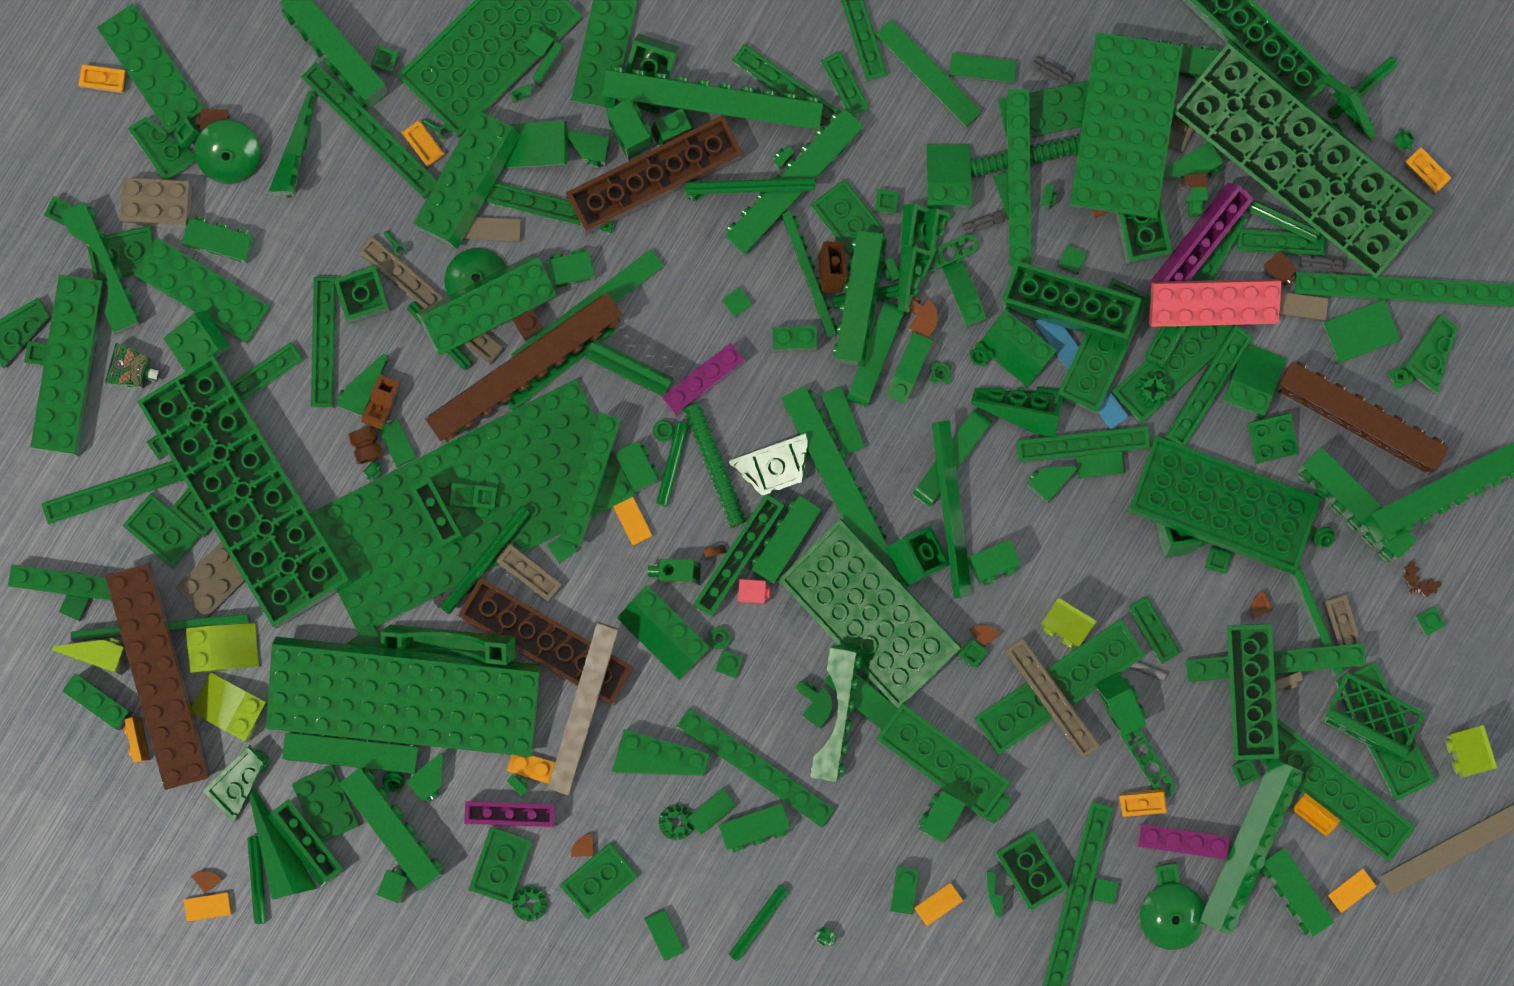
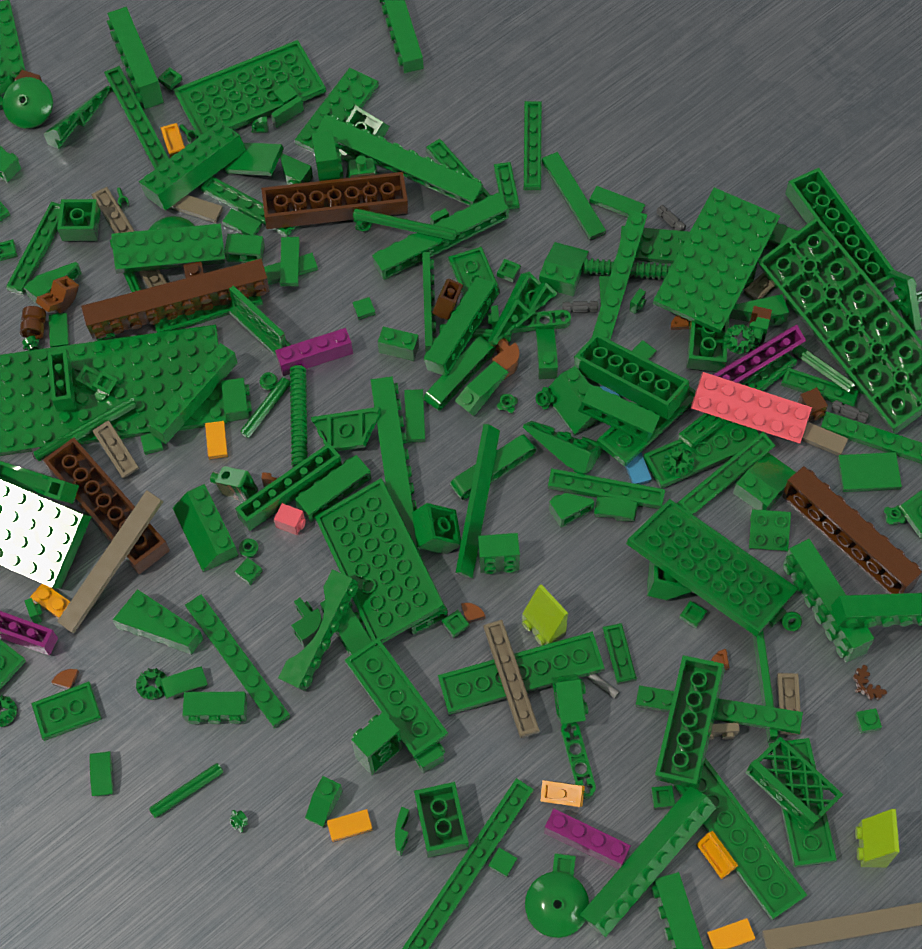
camera: 20 degrees right, 20 degrees down
none -> green tile [222,208,262,235]
none -> green tile [280,237,300,287]
none -> green brick [578,384,660,443]
none -> green gear [724,324,755,354]

